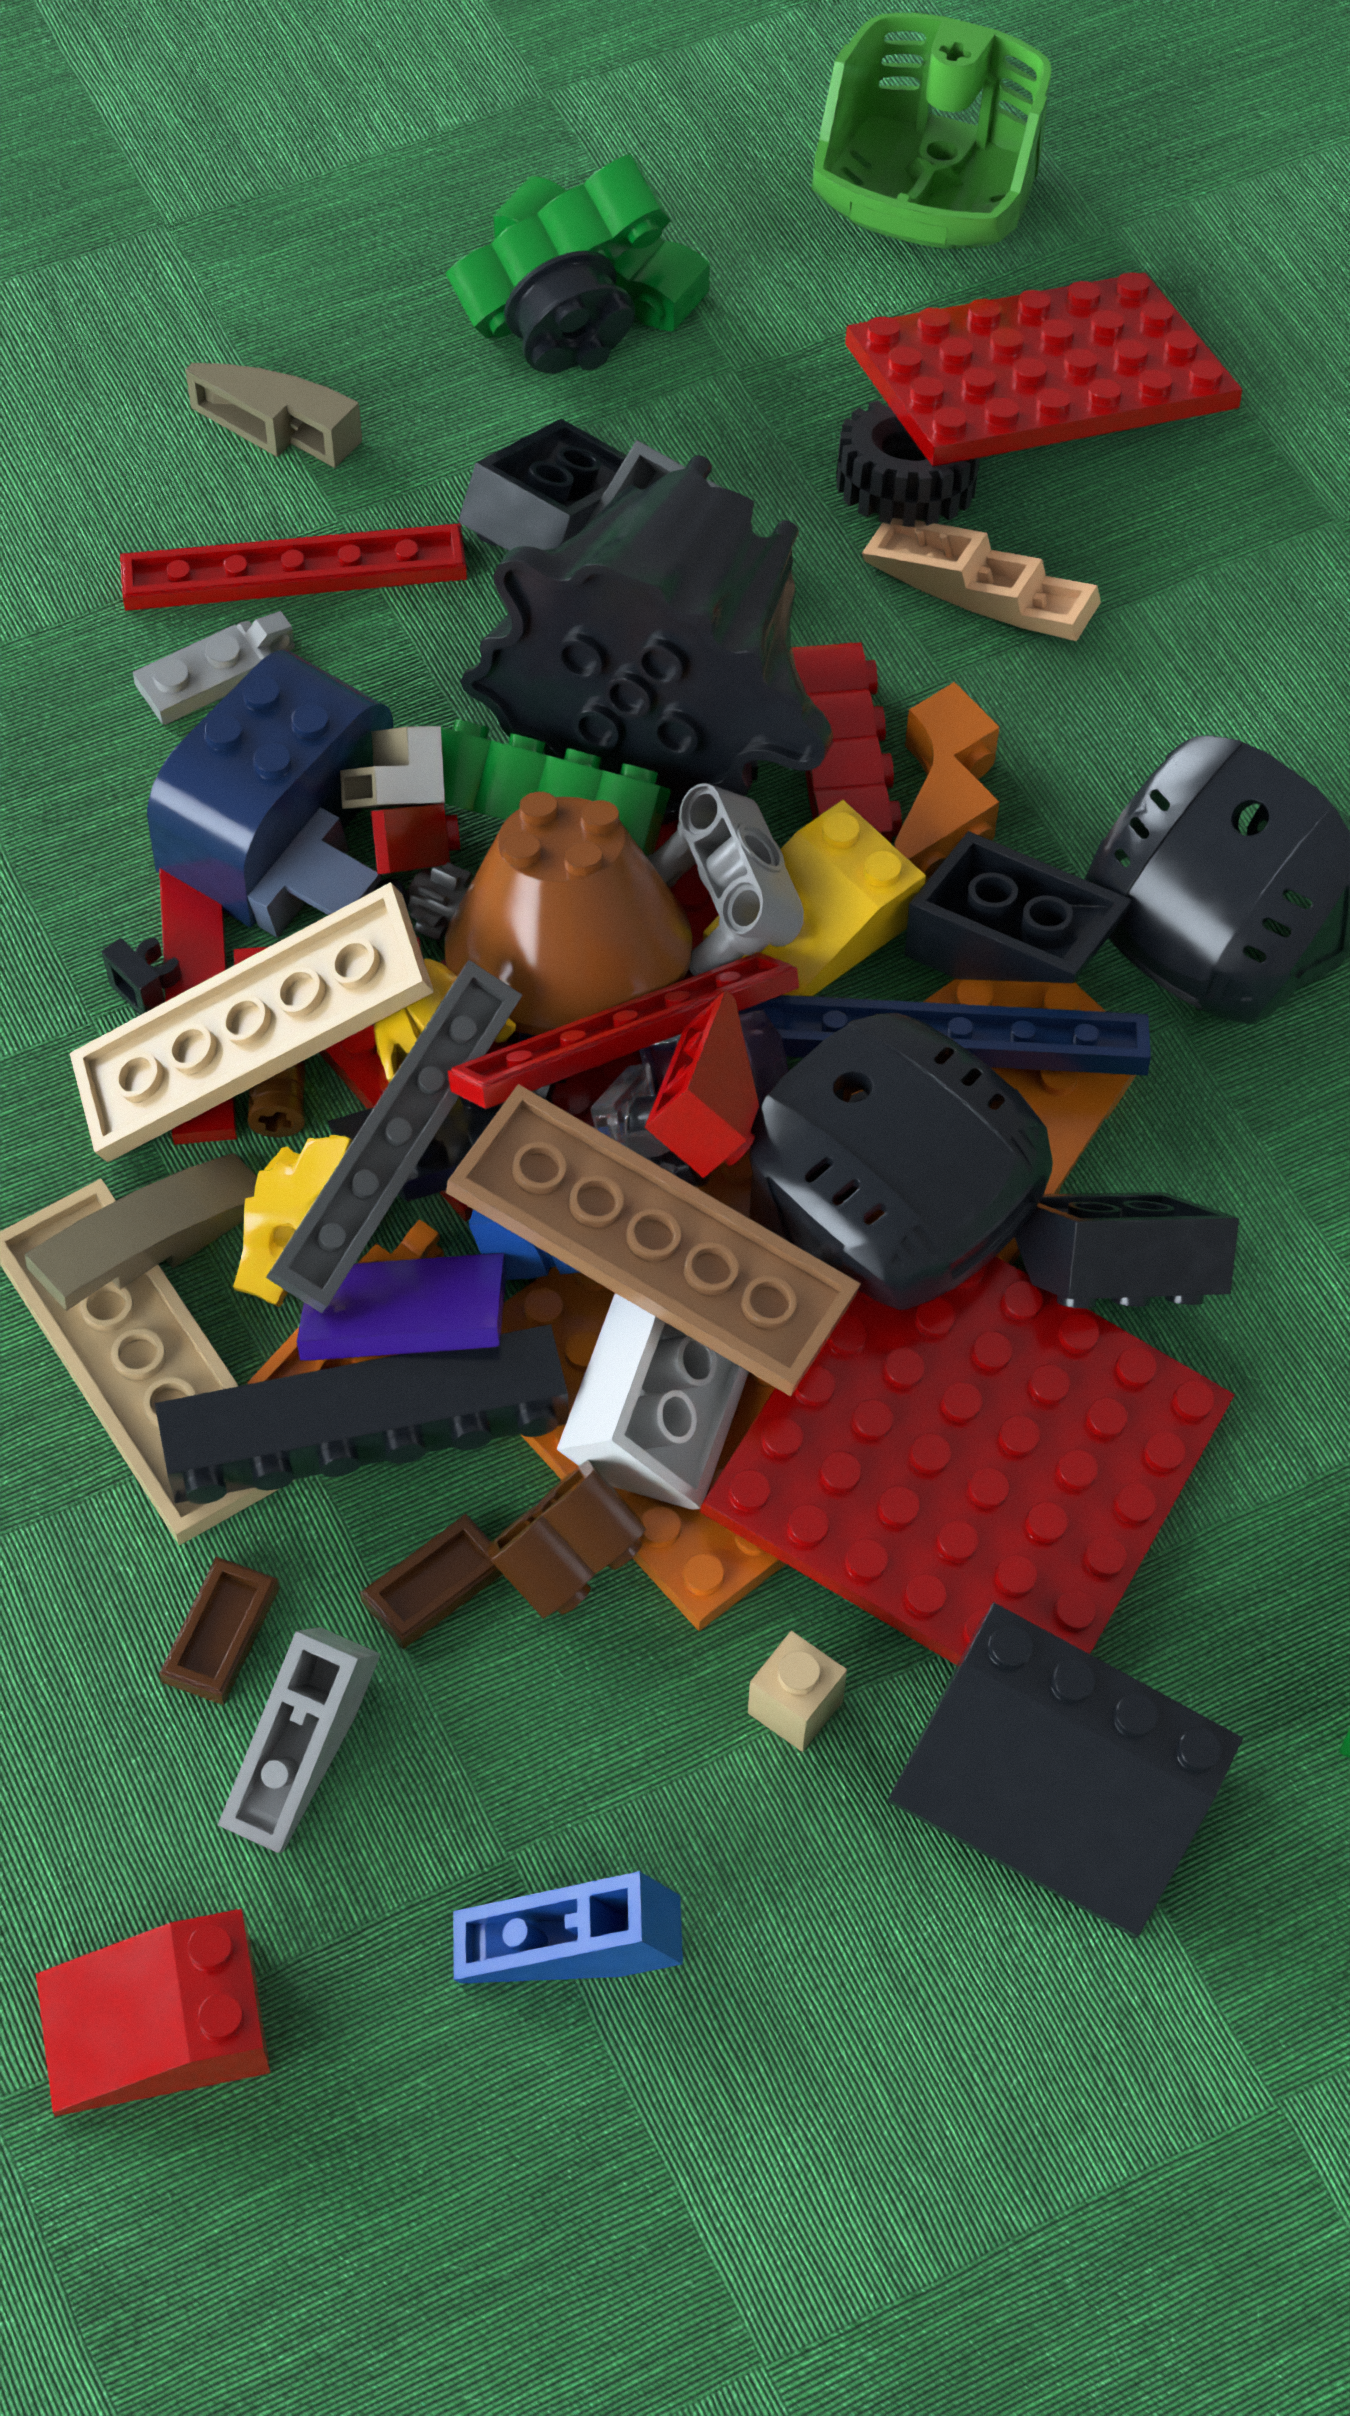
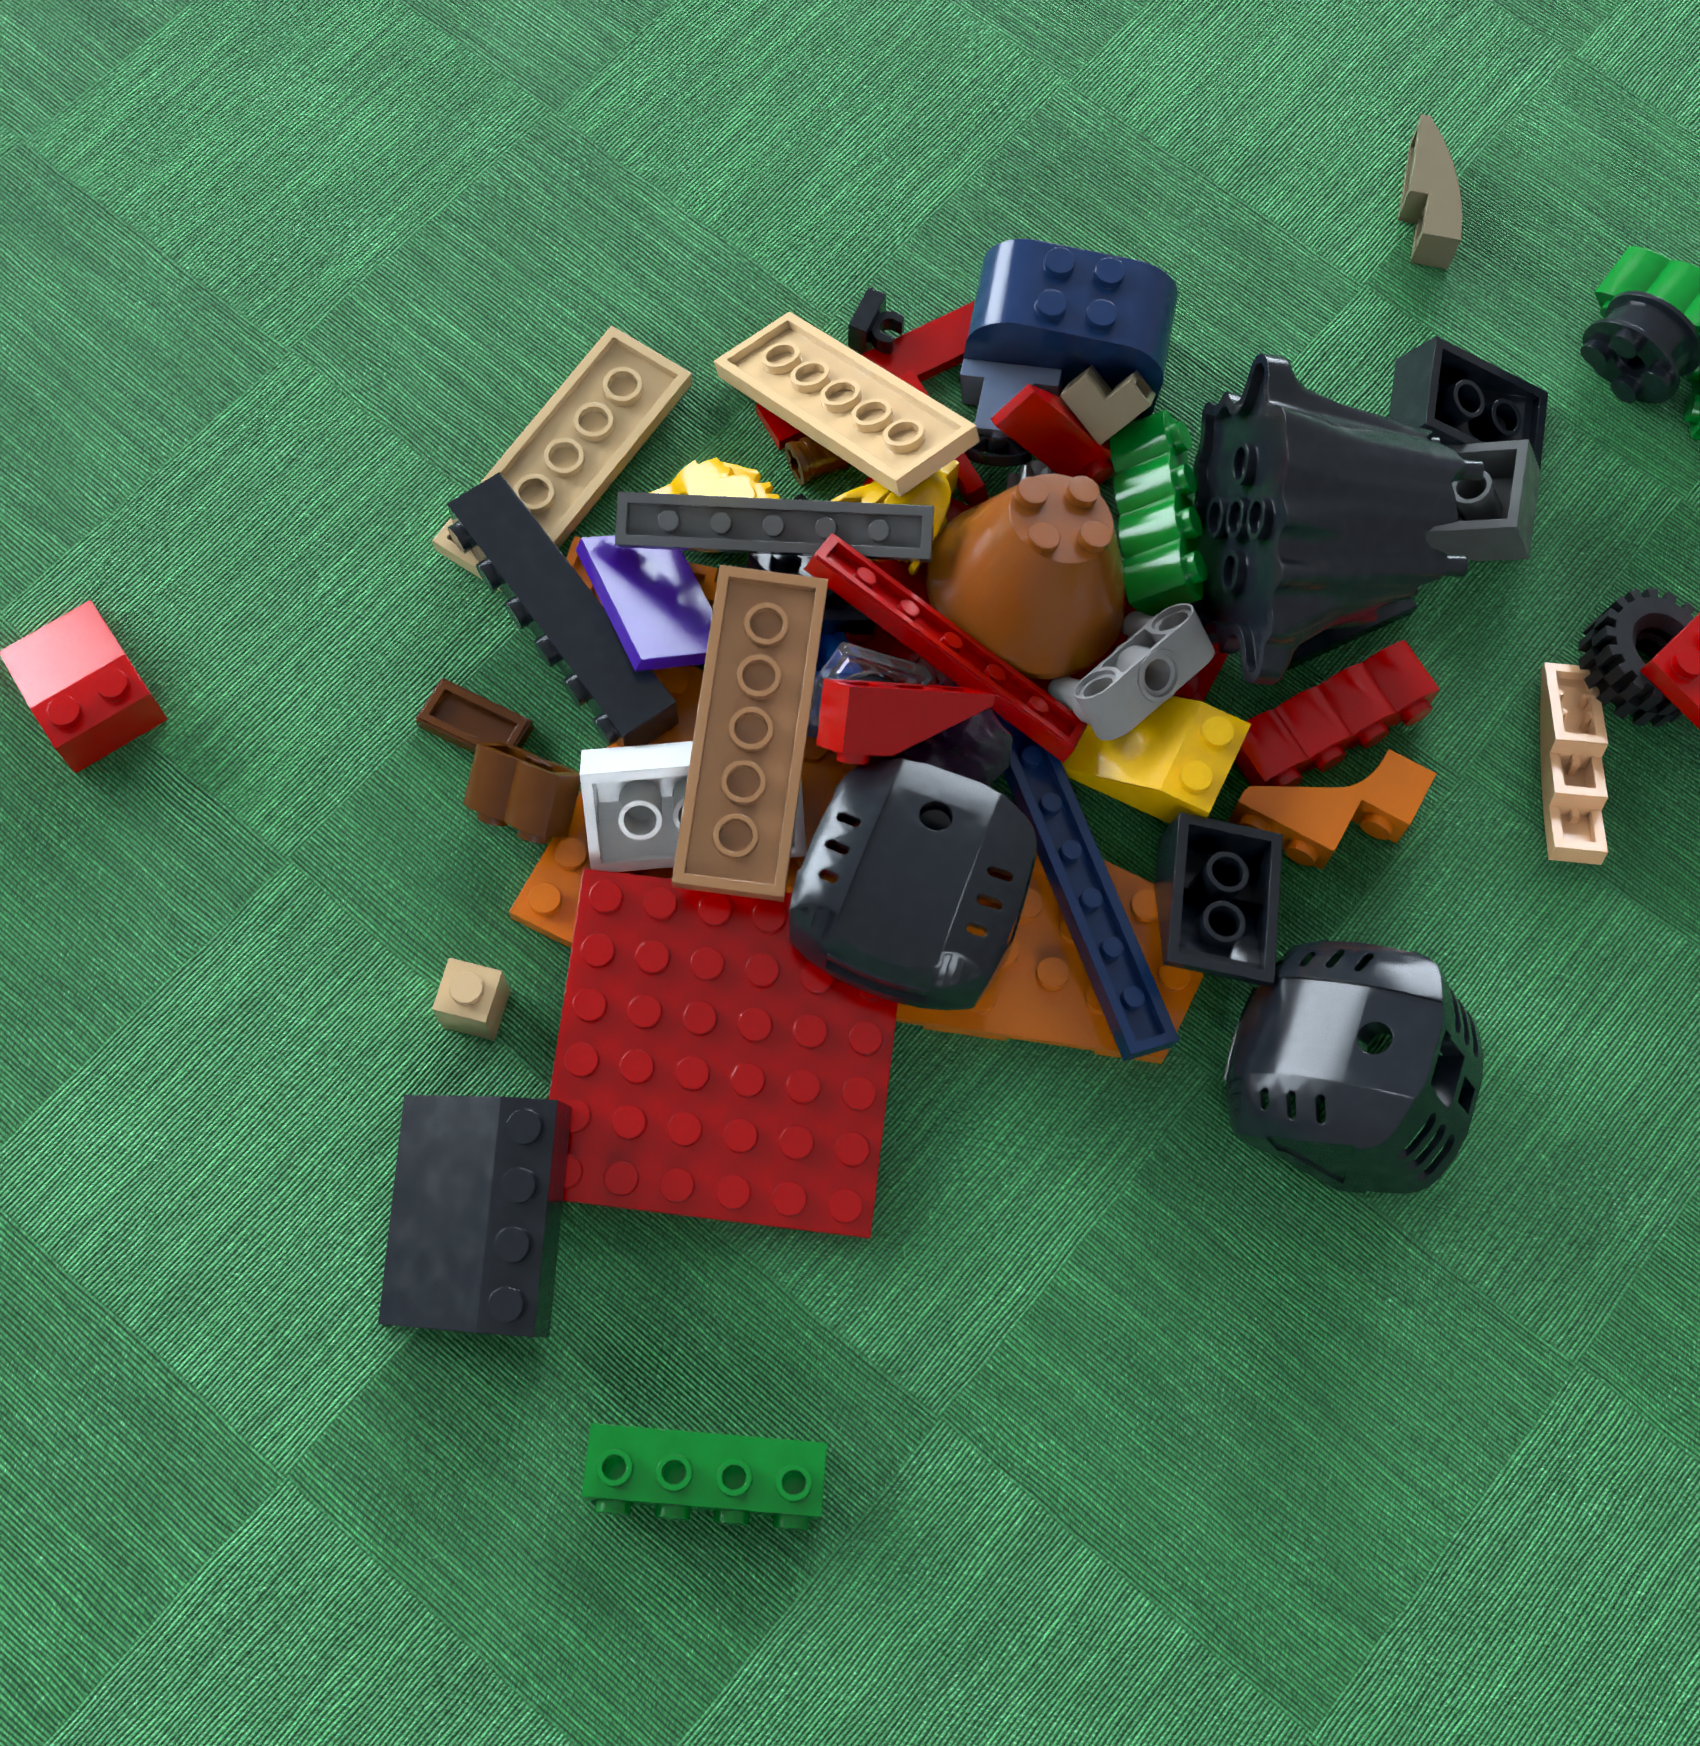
camera: 65 degrees right, 10 degrees up
dark tan slope [25,1153,257,1311] -> none
red tile [120,523,467,611] -> none
light grey hinge [133,611,295,725] -> none
reddish brown tile [159,1557,280,1705] -> none
light grey slope [218,1627,381,1853] -> none
blue slope [453,1871,683,1984] -> none
black slope [1015,1192,1239,1308] -> none

